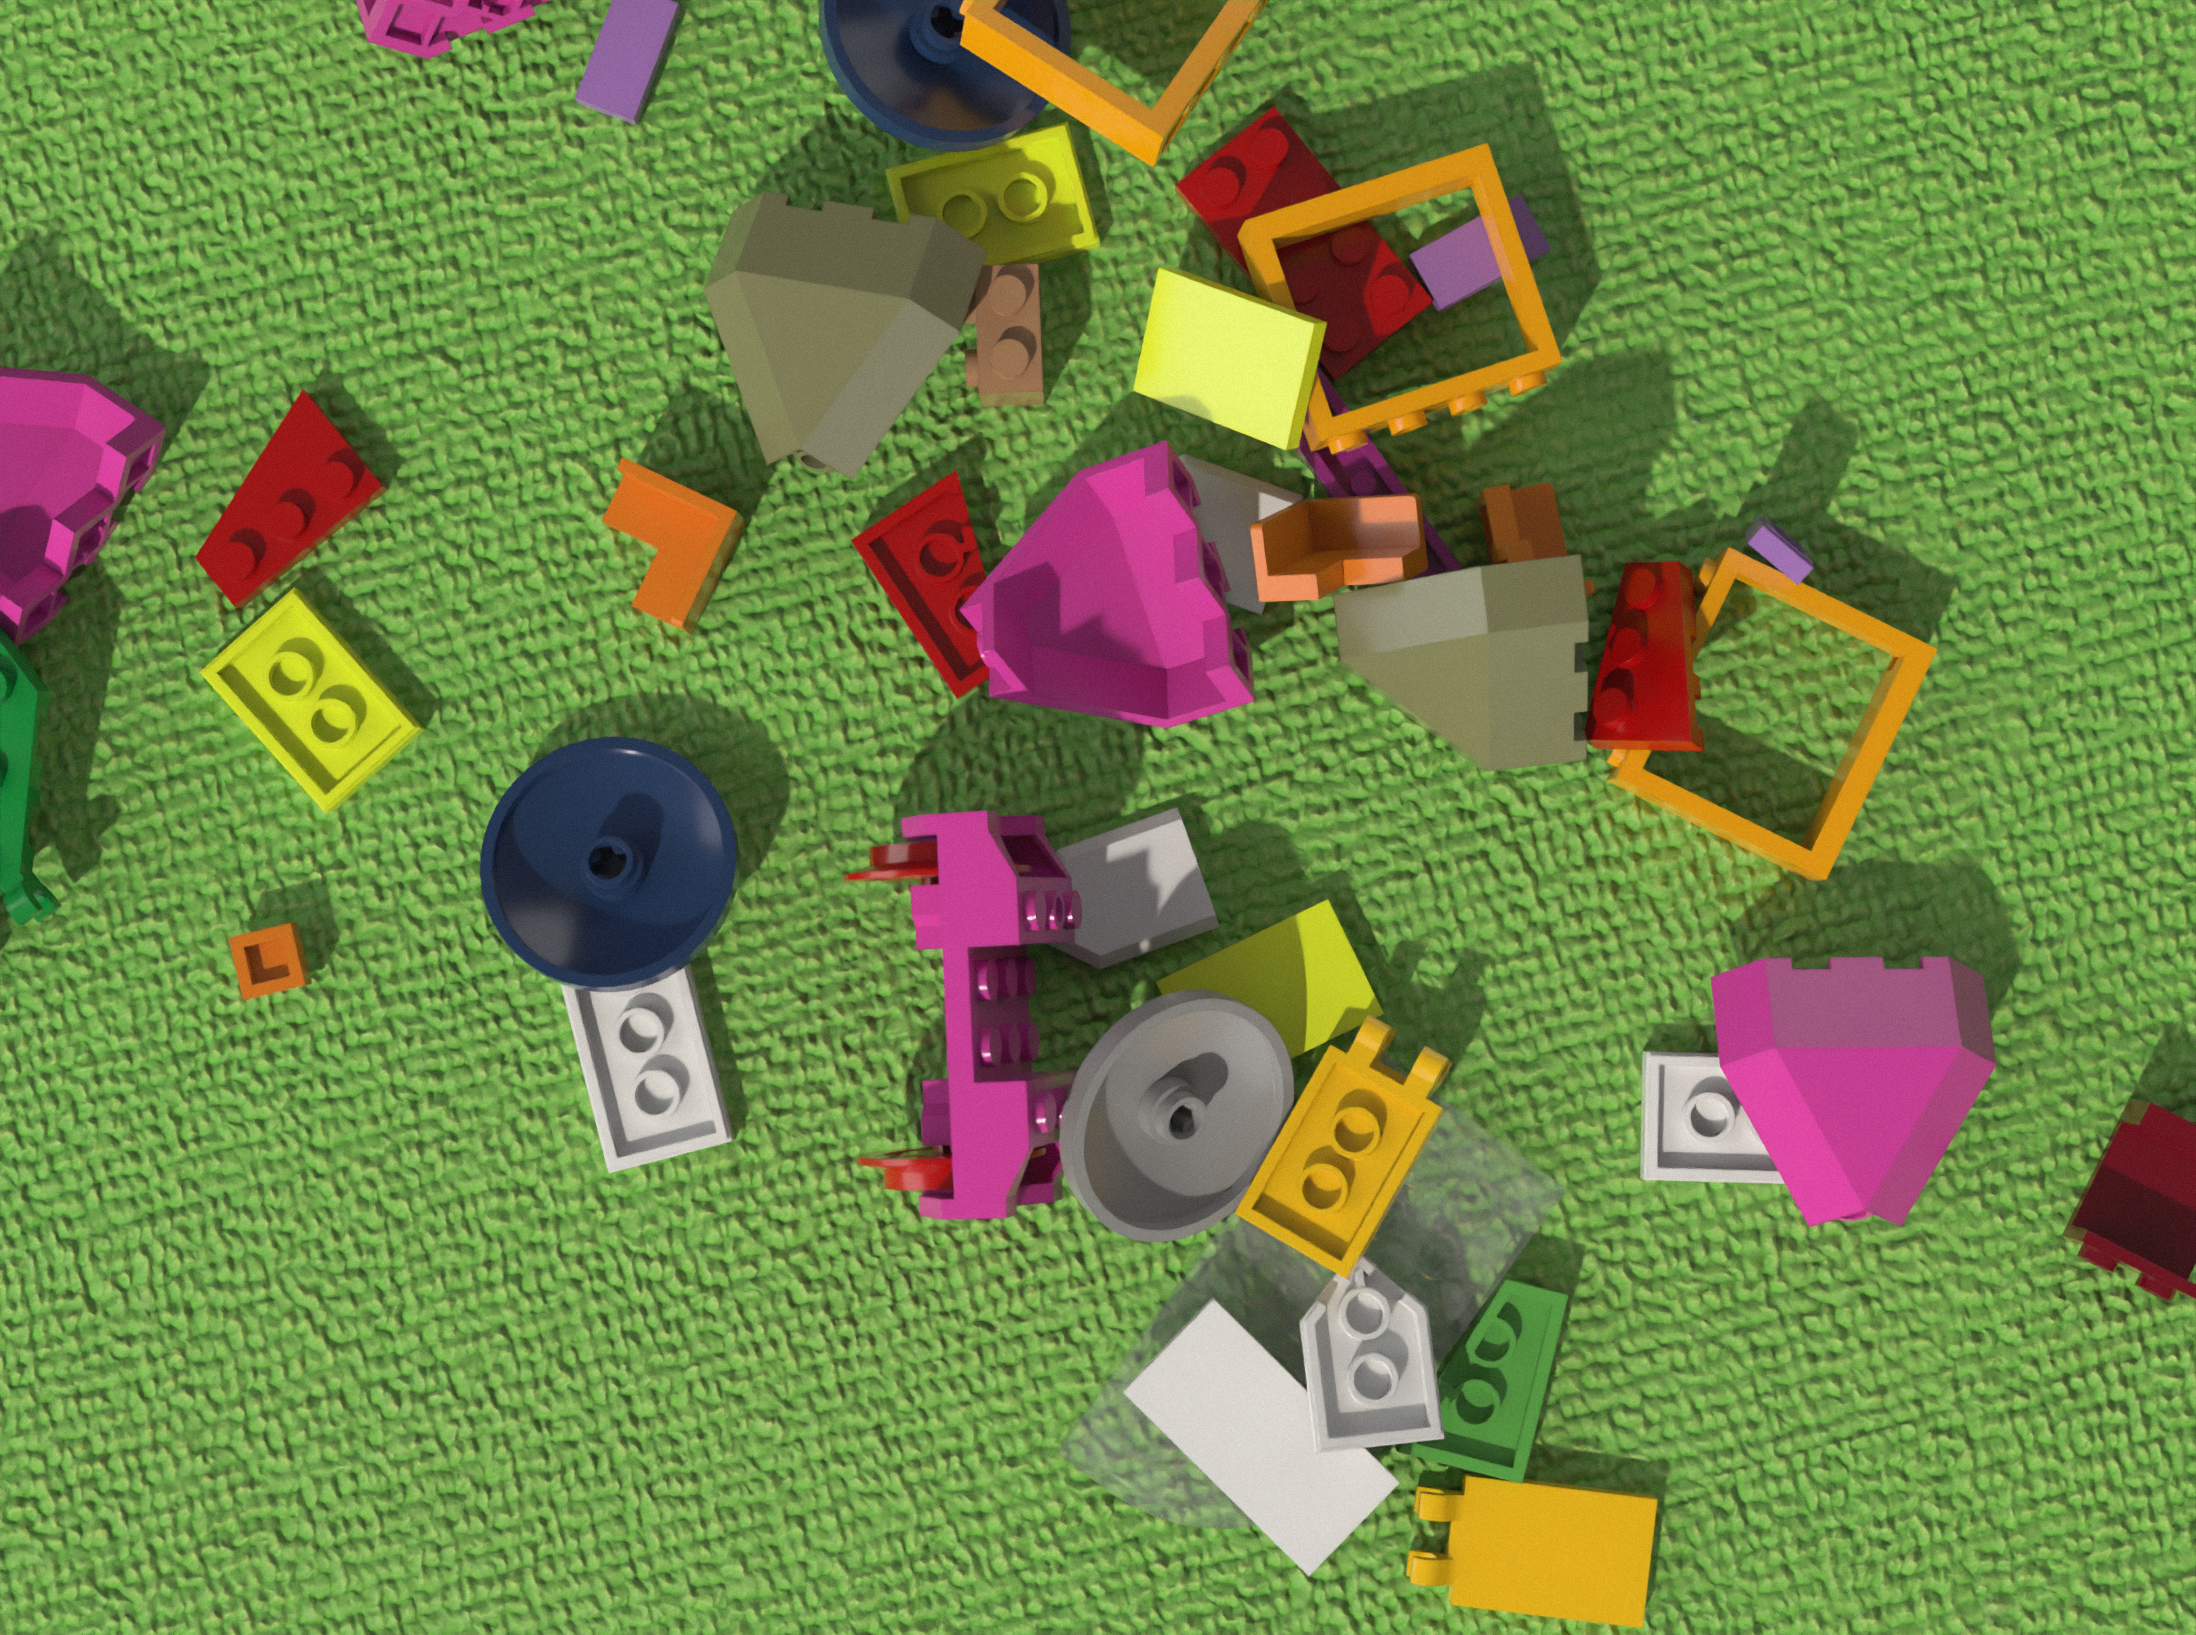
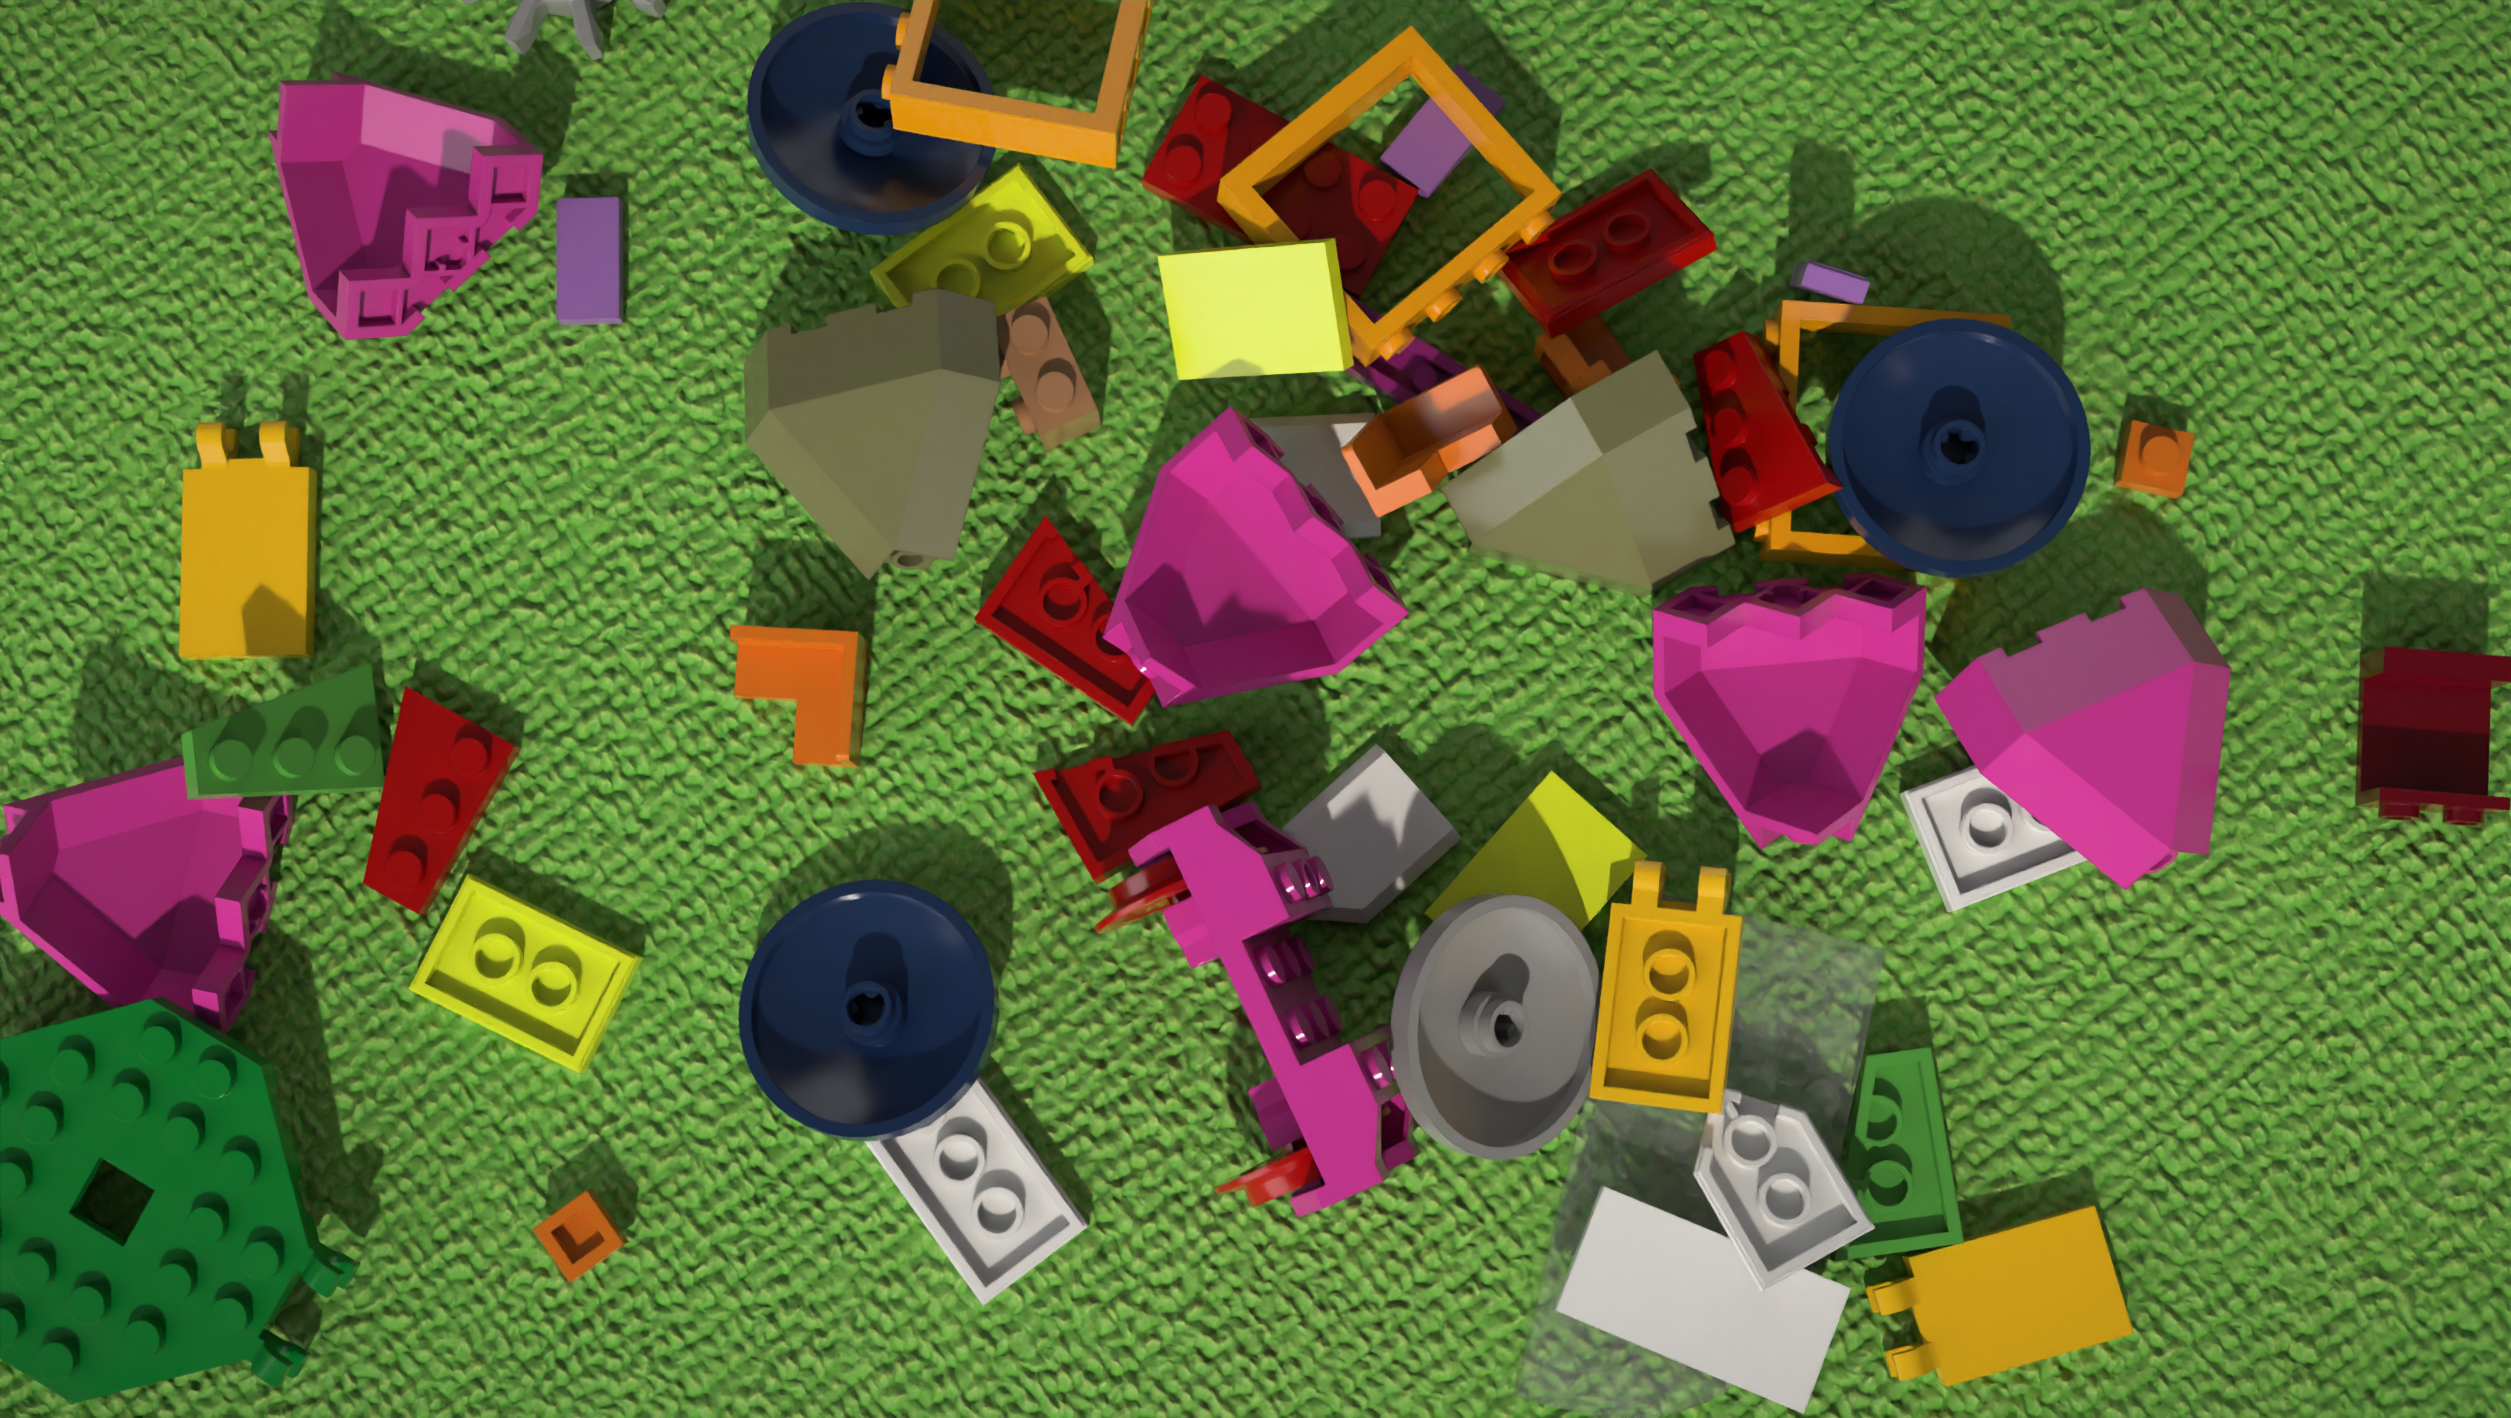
camera: 25 degrees left, 5 degrees down
none -> yellow tile [179,421,317,660]
none -> bright green wing [181,663,385,800]
none -> red wing [1032,730,1263,885]
none -> red tile [1496,168,1717,339]
none -> dark pink panel [1653,572,1927,850]
none -> dark blue dish [1825,318,2091,578]
none -> orange plate [2114,420,2195,499]

